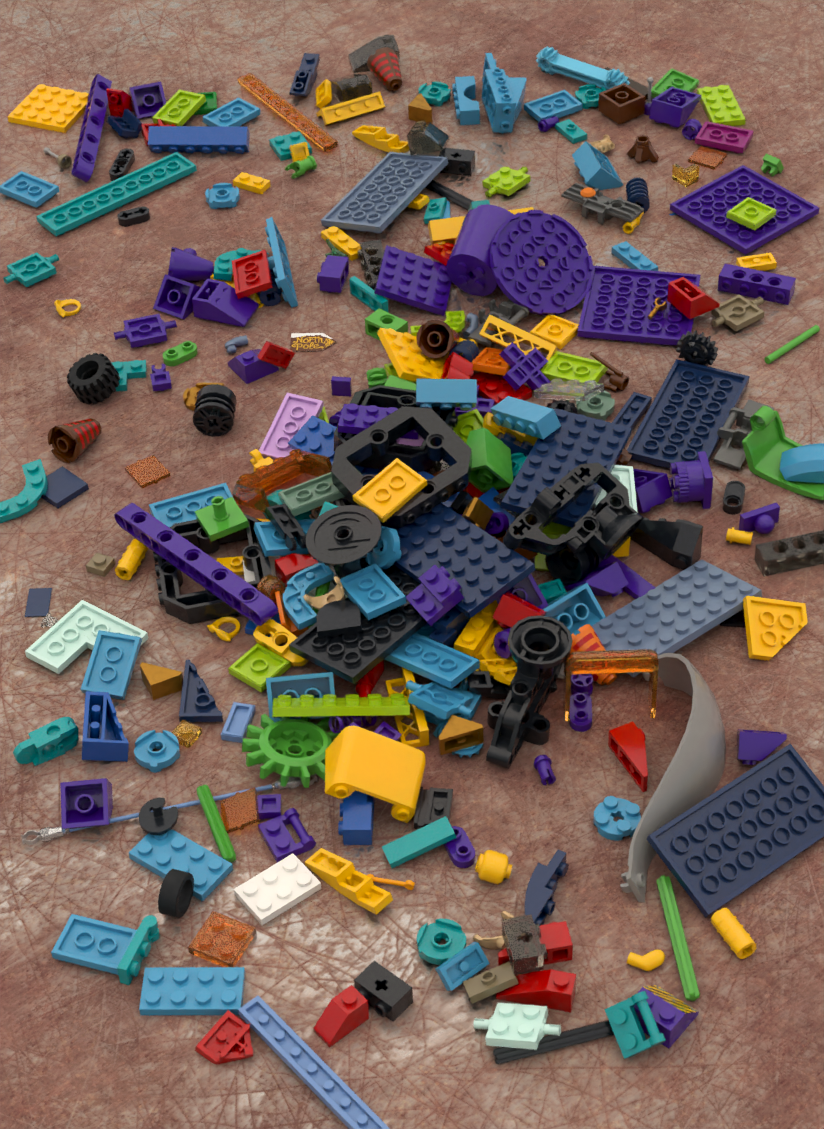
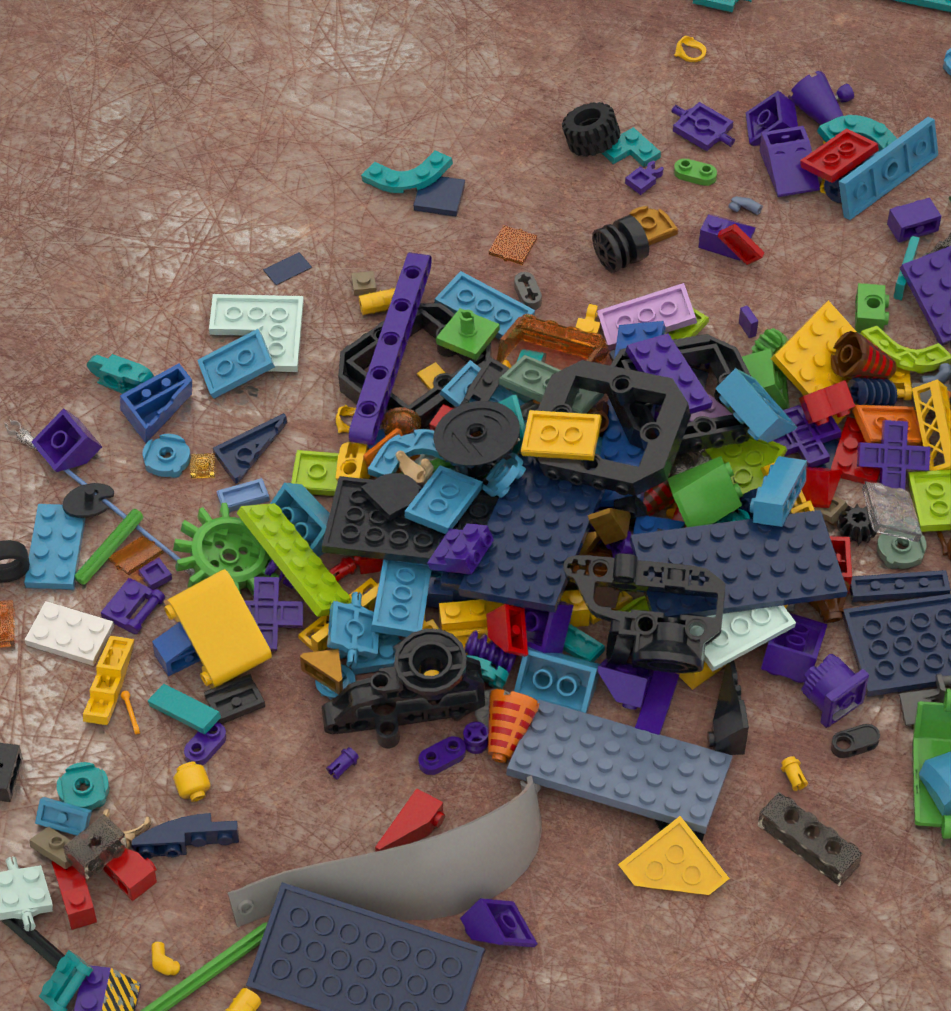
camera: 55 degrees right, 10 degrees up
clear piece [41,613,58,627] -> none
reddish brown cone [48,418,101,463] -> none
black beam [118,206,150,227] -> none
pearl gold slope [140,662,183,700] -> none
sticker [290,333,337,352] -> none
clear orange windscreen [563,649,659,721] -> none
dark azure plate [593,796,641,841] -> none
dark purple tile [739,503,780,534] -> none
none -> dark grey beam [514,272,542,310]

